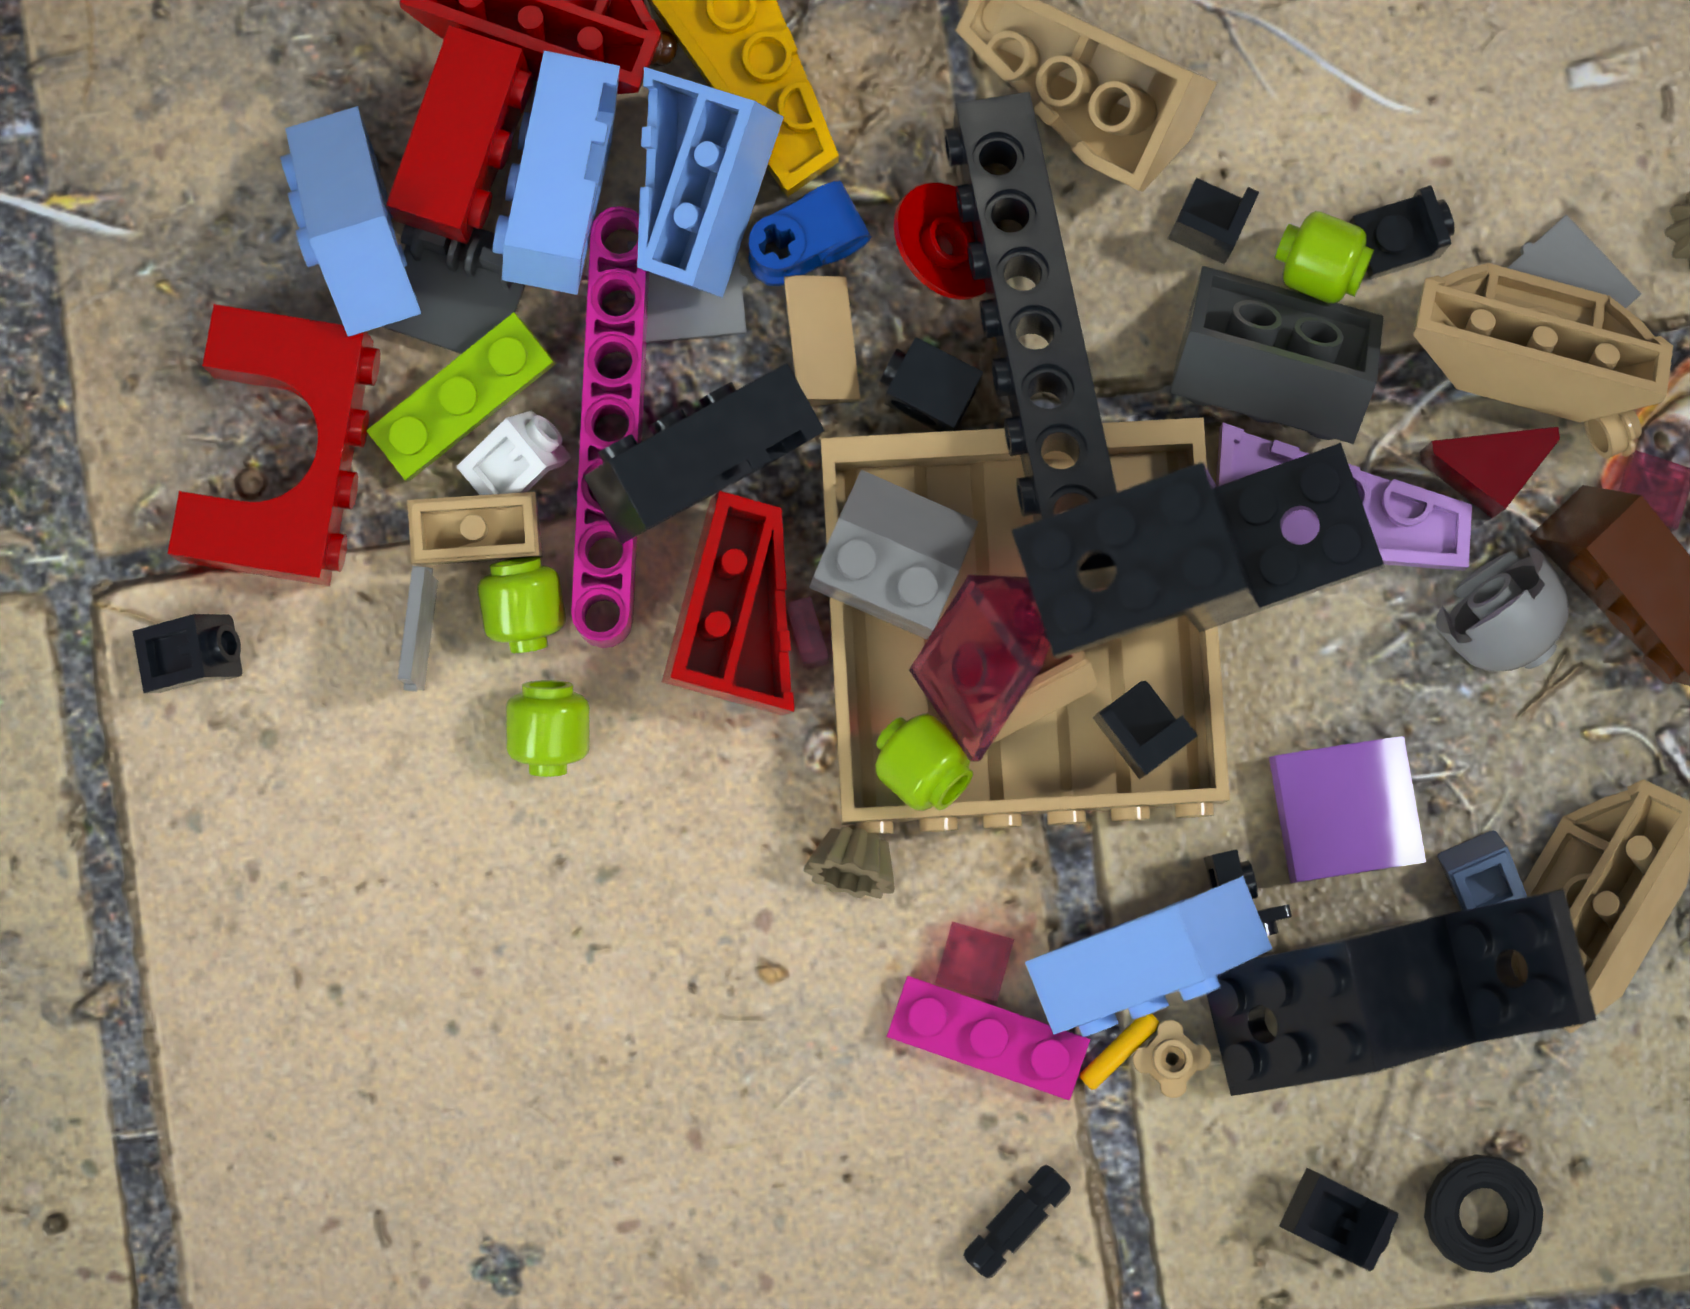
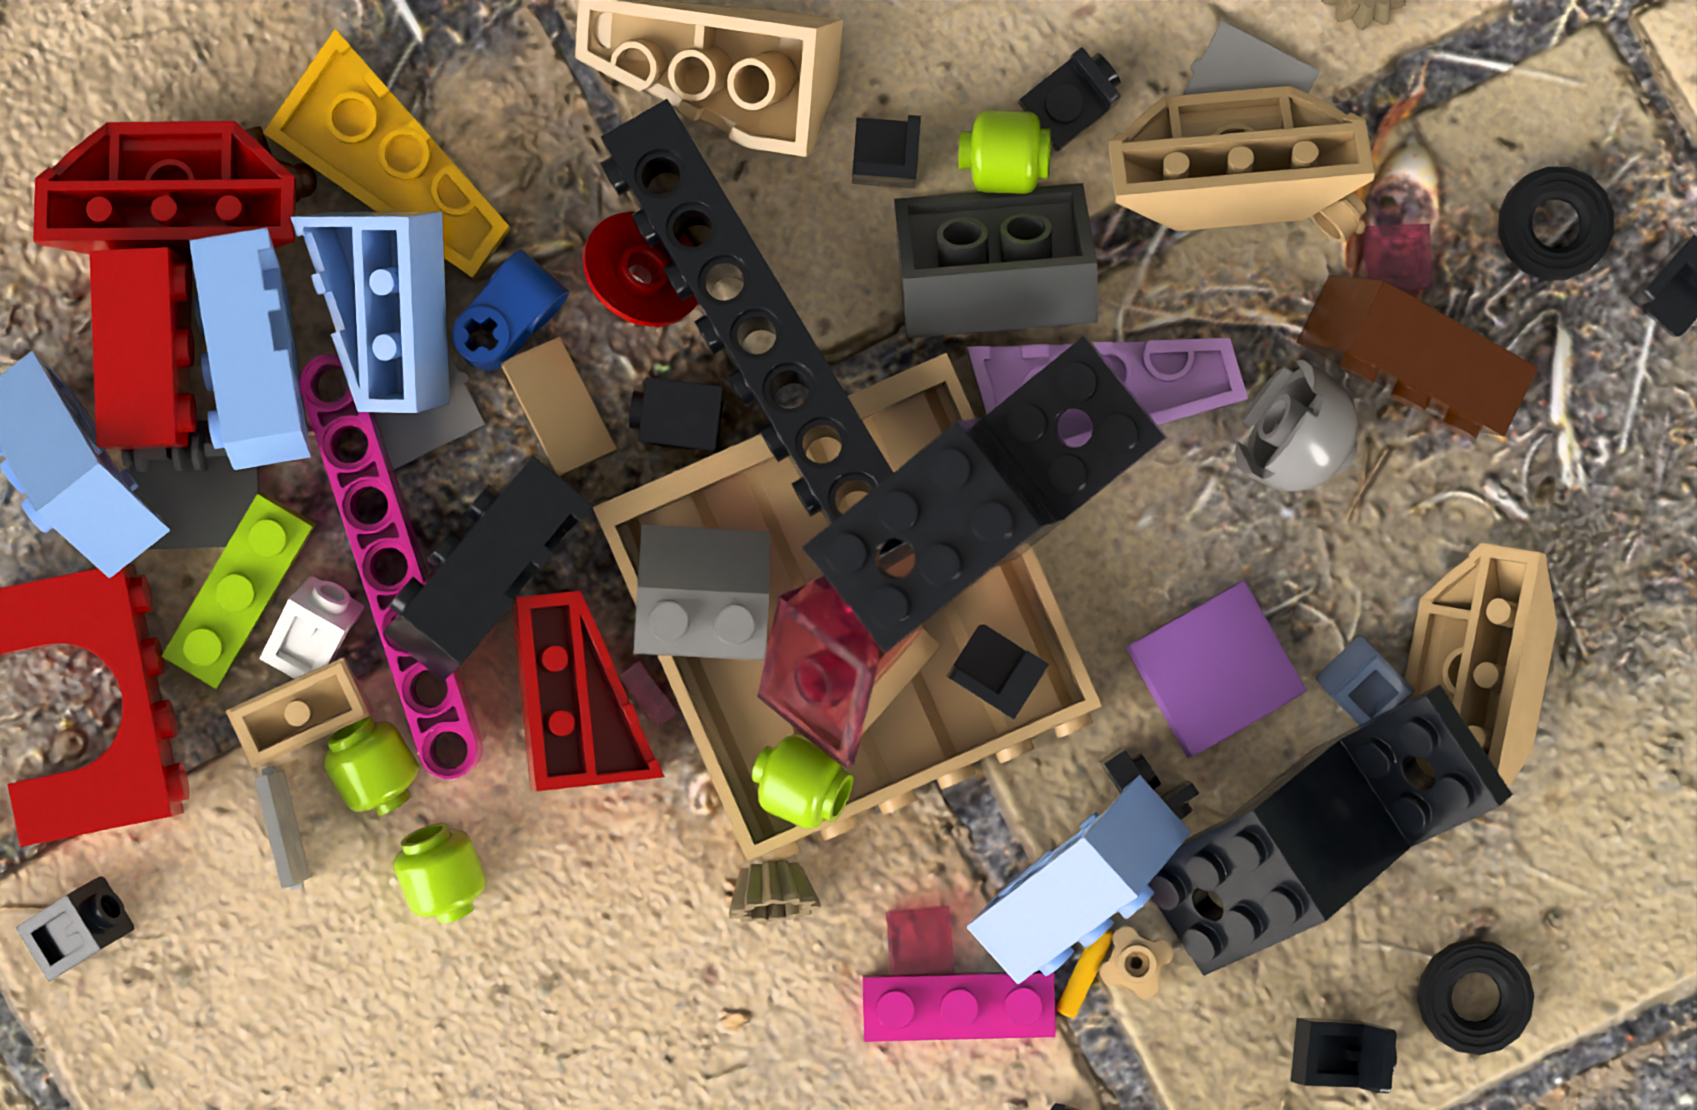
camera: 20 degrees left, 5 degrees up
dark red slope [1420,427,1560,518] -> none

